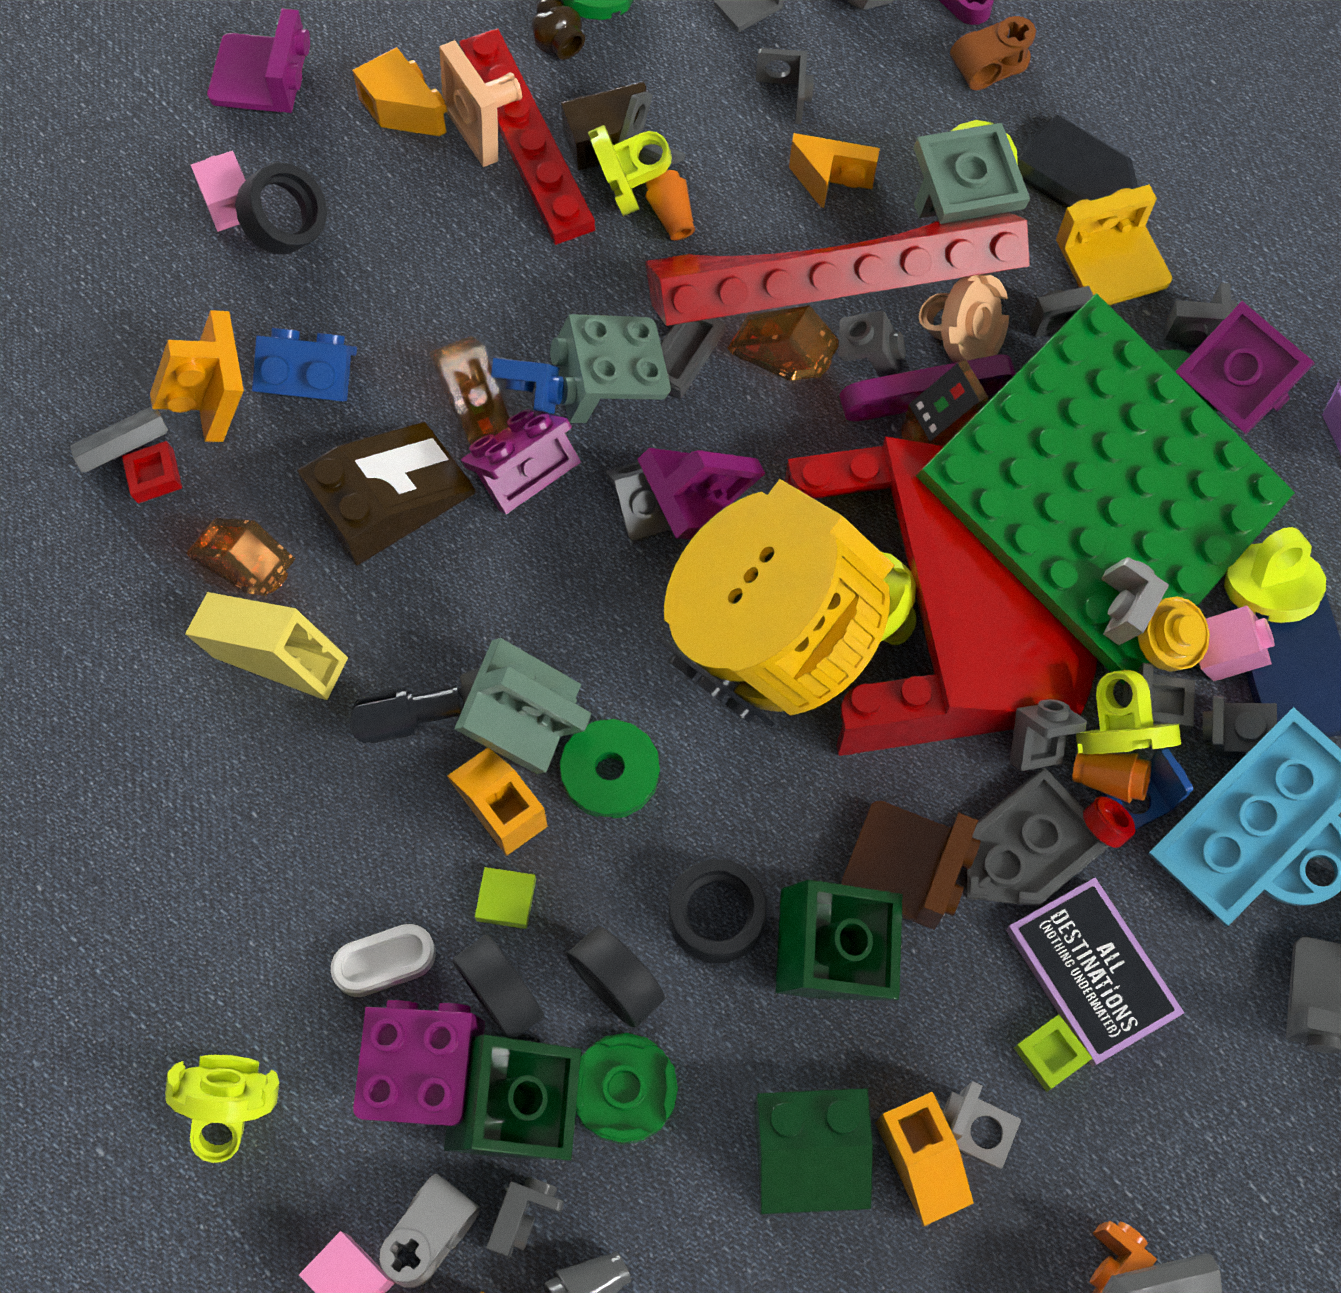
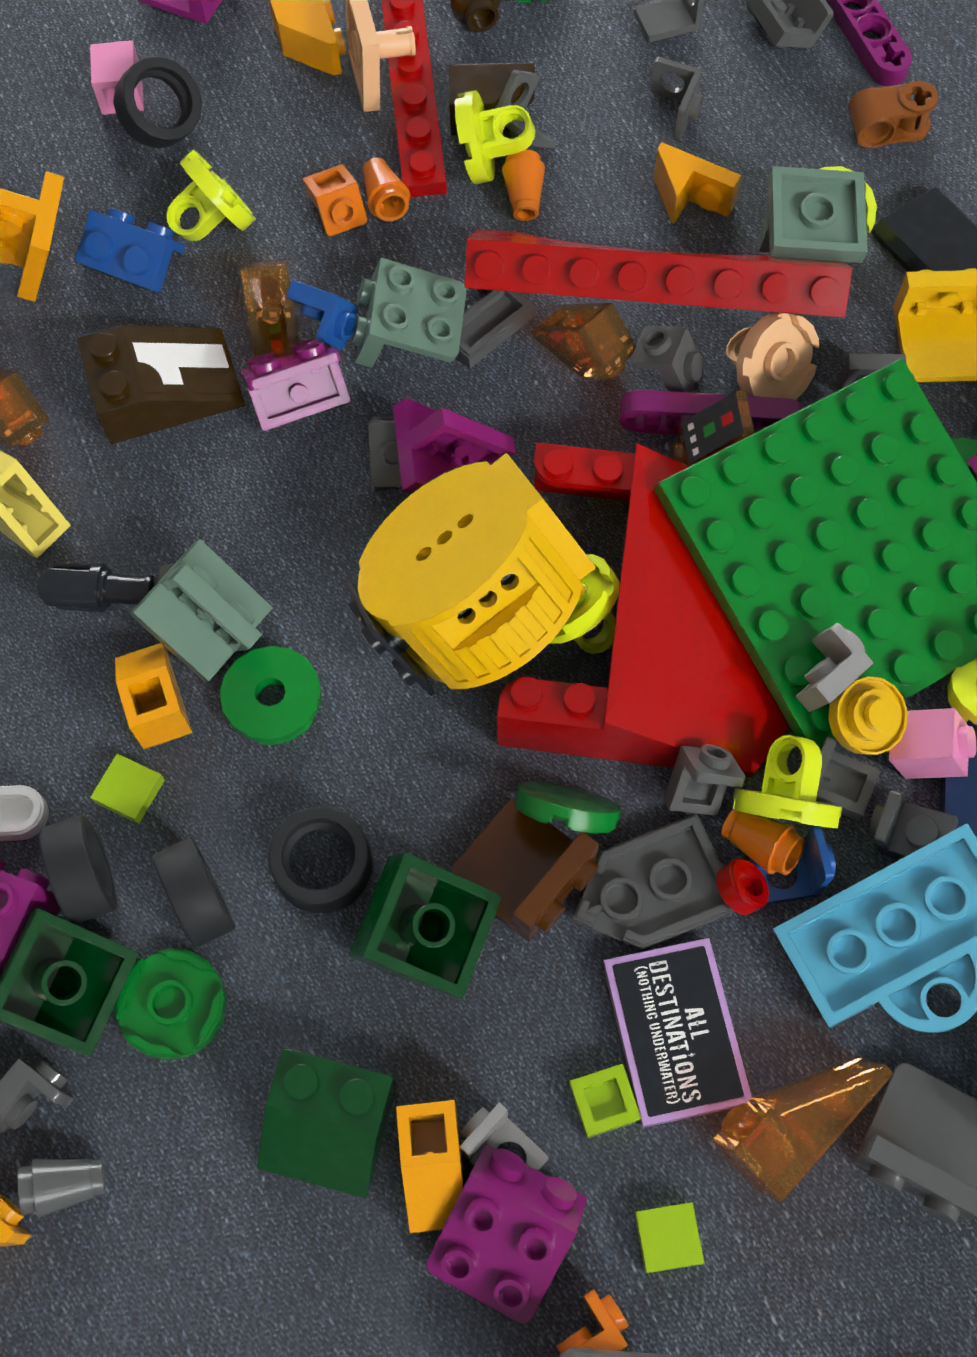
camera: 20 degrees right, 0 degrees up
none -> neon yellow tile [166,149,256,242]
none -> orange bracket [302,164,367,236]
none -> orange cone [362,158,410,221]
none -> magenta bracket [427,1143,588,1323]
none -> green tile [514,781,621,833]
none -> lime tile [634,1202,705,1274]
none -> clear orange slope [712,1058,894,1202]

